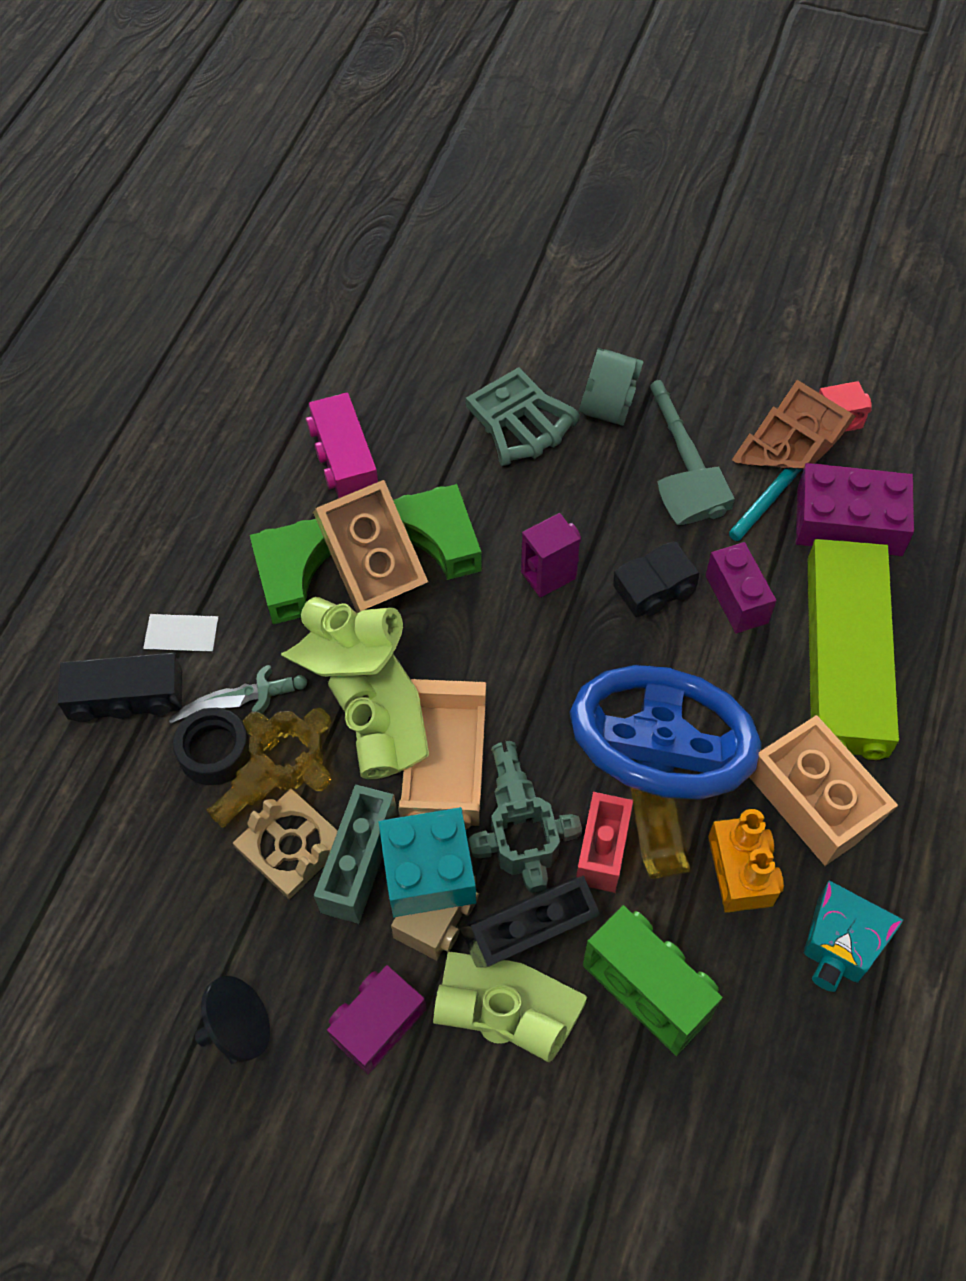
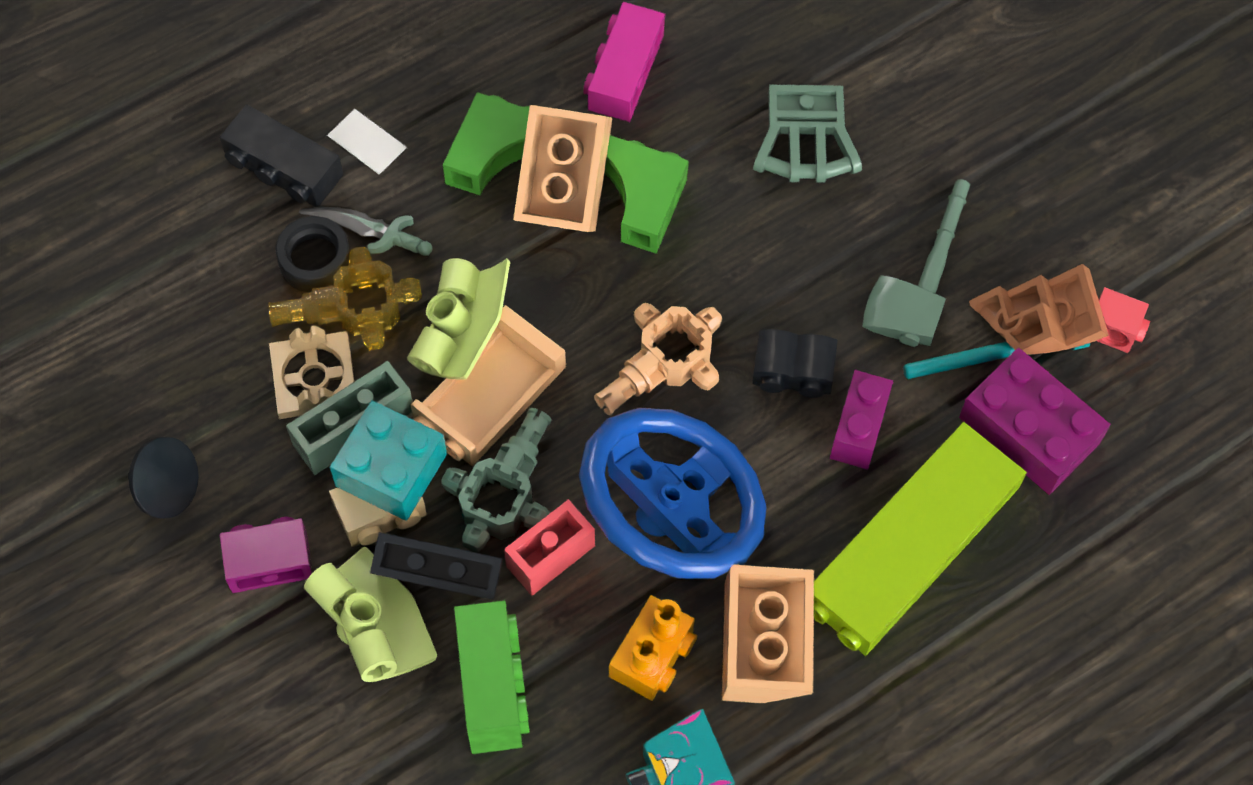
camera: 35 degrees right, 5 degrees up
yellowish green panel [281,597,403,677] -> none
magenta brick [521,513,581,598] -> none
sand green brick [578,348,643,426] -> none
clear yellow brick [631,788,691,879] -> none
none -> light nougat piece [594,303,722,415]

